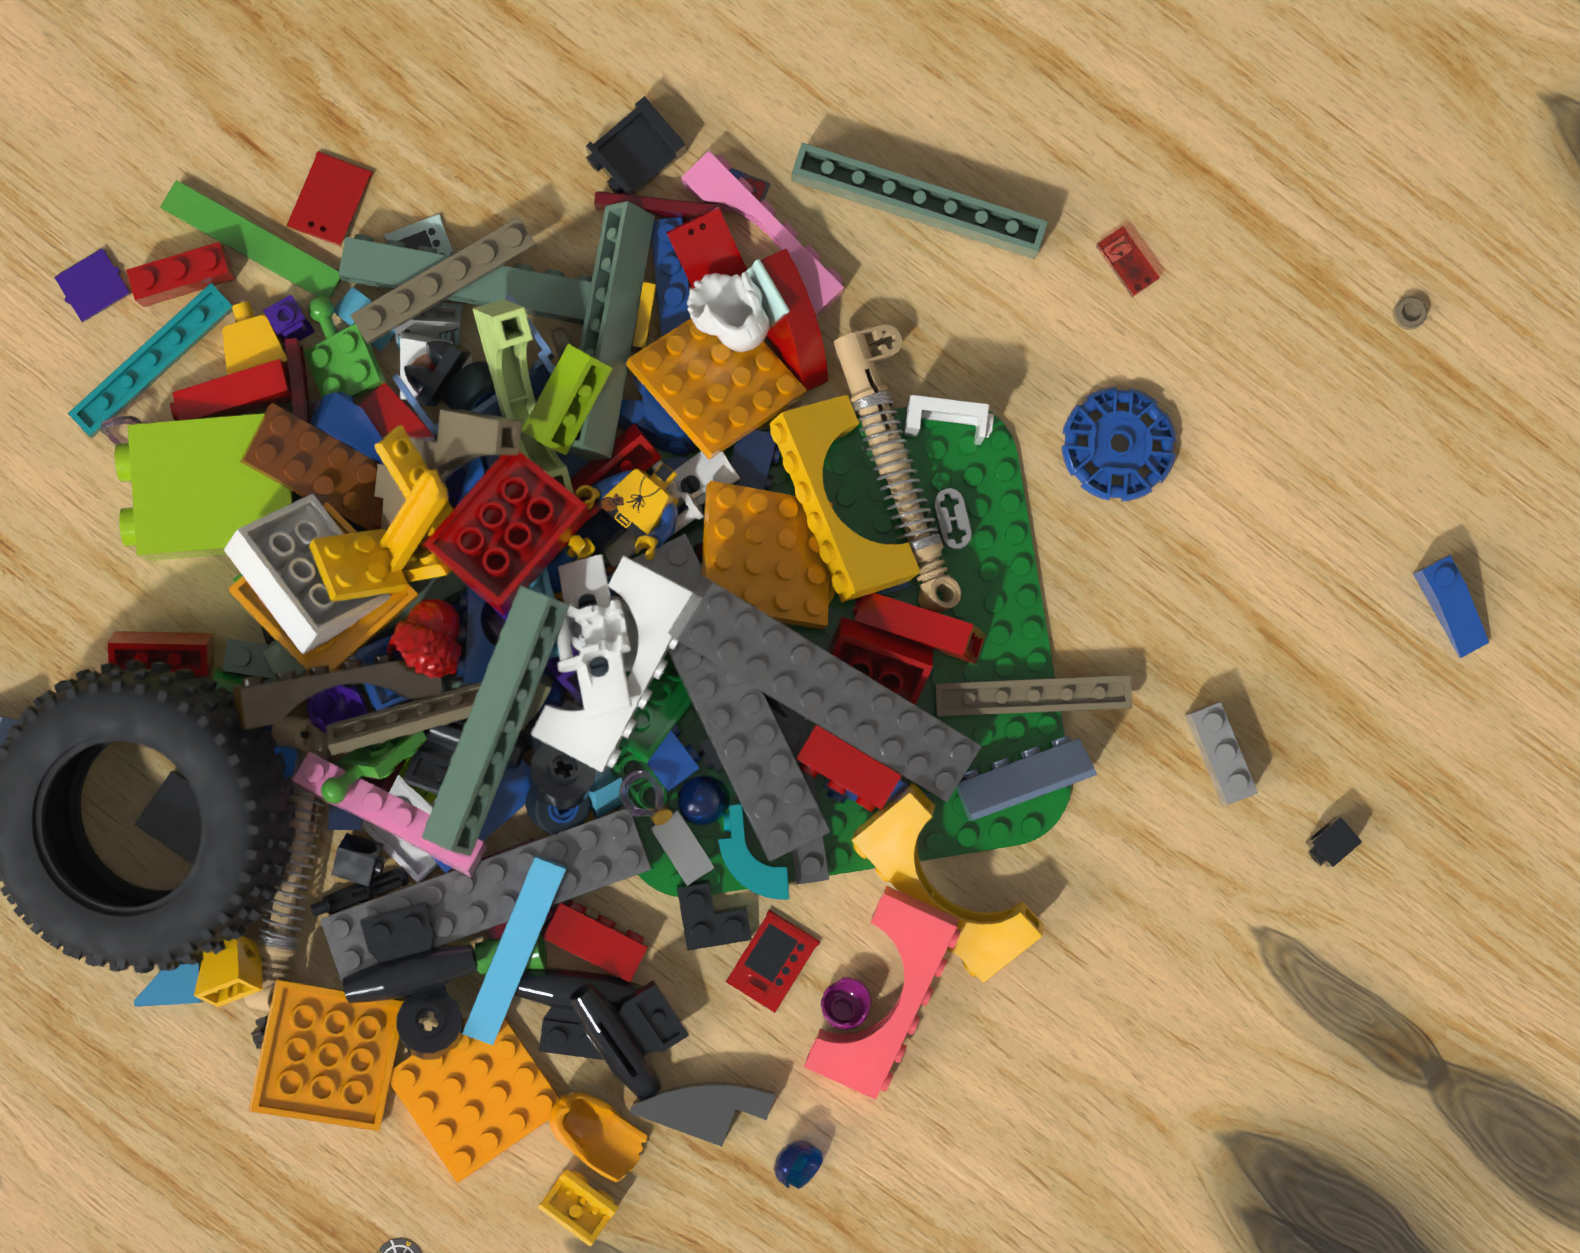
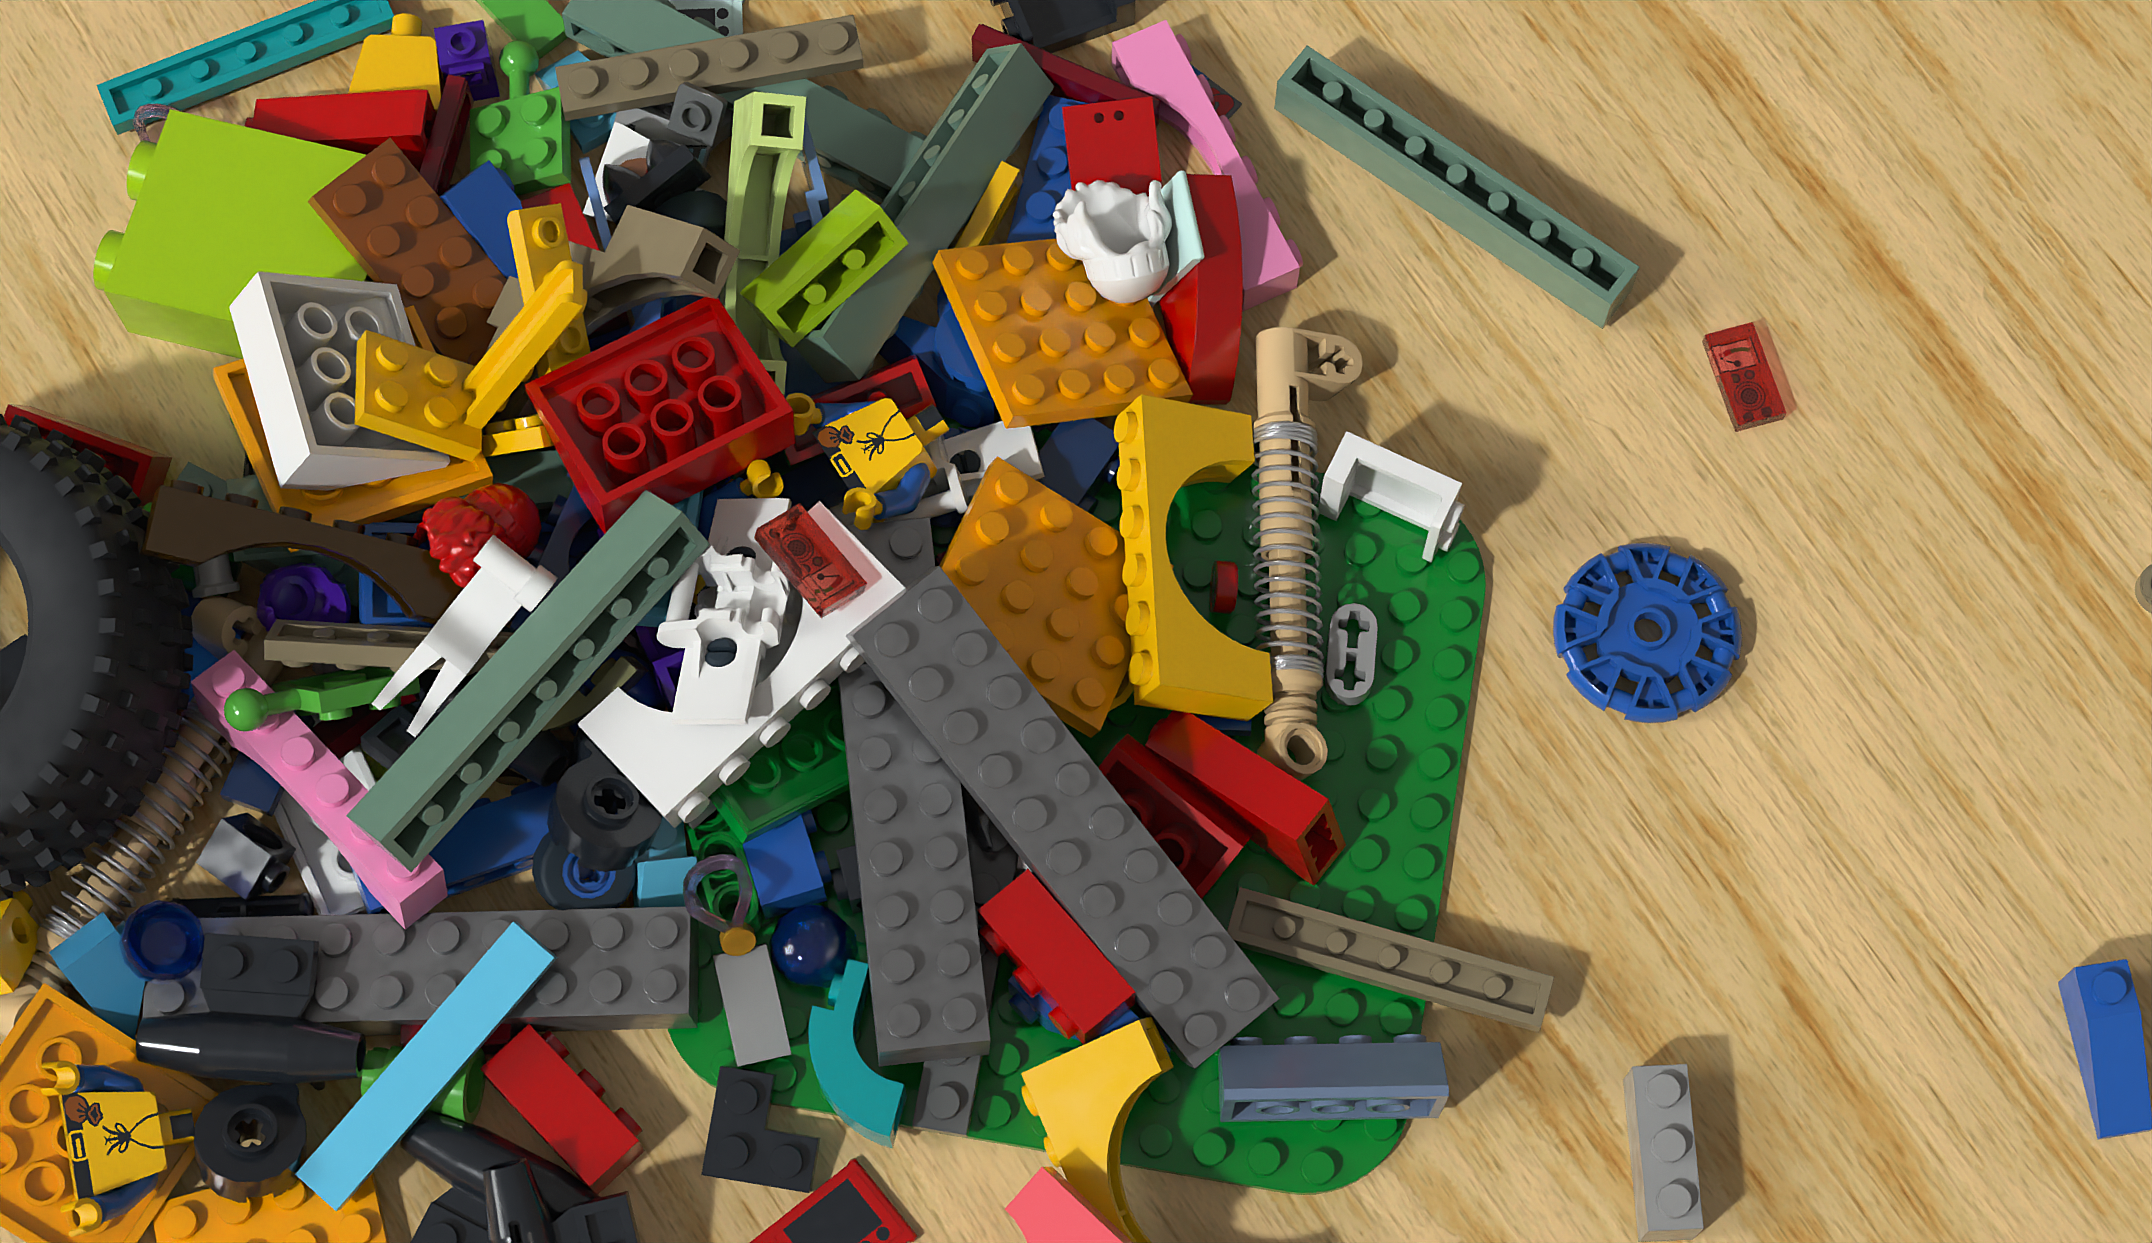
camera: 25 degrees right, 15 degrees down
none -> torso [41,1061,195,1237]
none -> dark azure slope [49,912,148,1040]
none -> clear blue hair [119,900,205,984]
none -> white flag [372,535,558,737]
none -> dark grey bracket [667,82,734,148]
none -> clear red tile [754,503,867,619]
none -> red tile [1210,560,1238,614]

